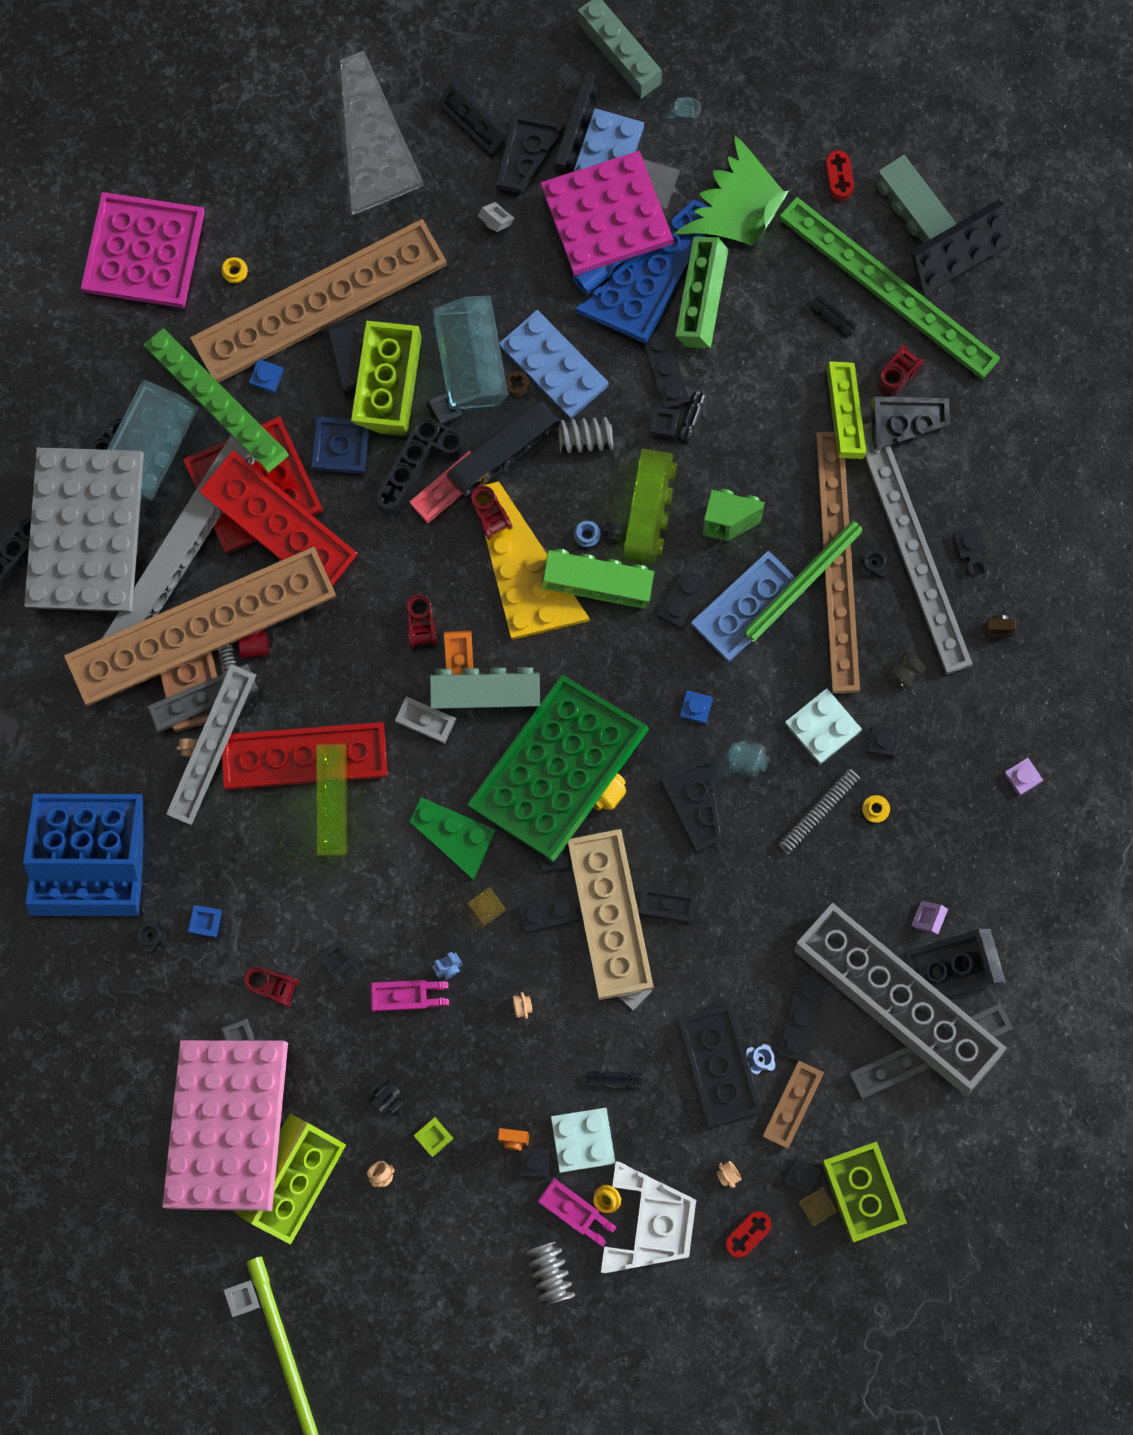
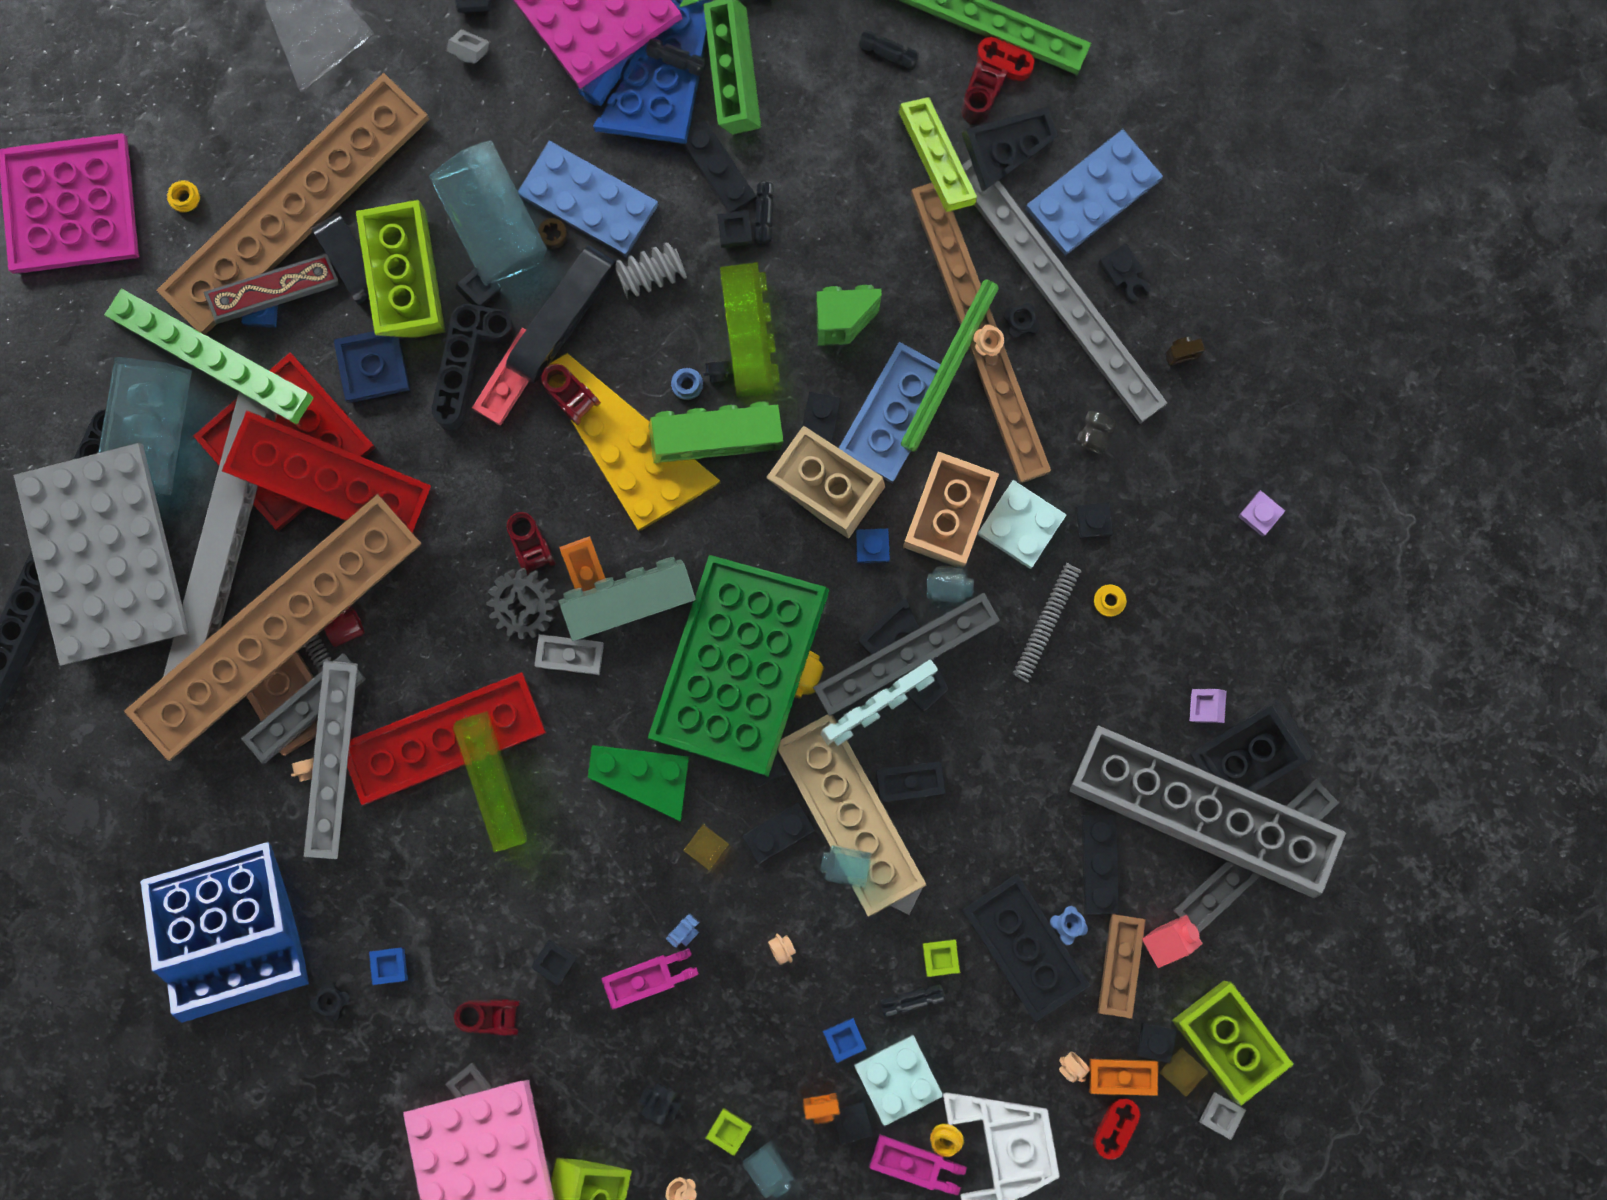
camera: 25 degrees left, 5 degrees up
none -> tile [204,254,338,324]
none -> dark grey gear [486,568,558,639]
none -> black axle [646,38,706,76]
none -> clear light blue brick [743,1141,793,1199]
none -> tan slope [767,426,885,539]
none -> dark grey plate [813,593,1000,717]
none -> light aqua wing [820,659,938,746]
none -> clear light blue brick [821,845,872,889]
none -> blue plate [823,1018,866,1063]
none -> light nougat brick [903,451,999,569]
none -> lime plate [922,939,960,977]
none -> light nougat plate [973,325,1004,357]
none -> red beam [976,37,1034,81]
none -> medium blue plate [1025,129,1163,256]
none -> orange plate [1089,1059,1158,1096]
none -> coral brick [1142,915,1203,968]
none -> light grey plate [1199,1093,1246,1140]

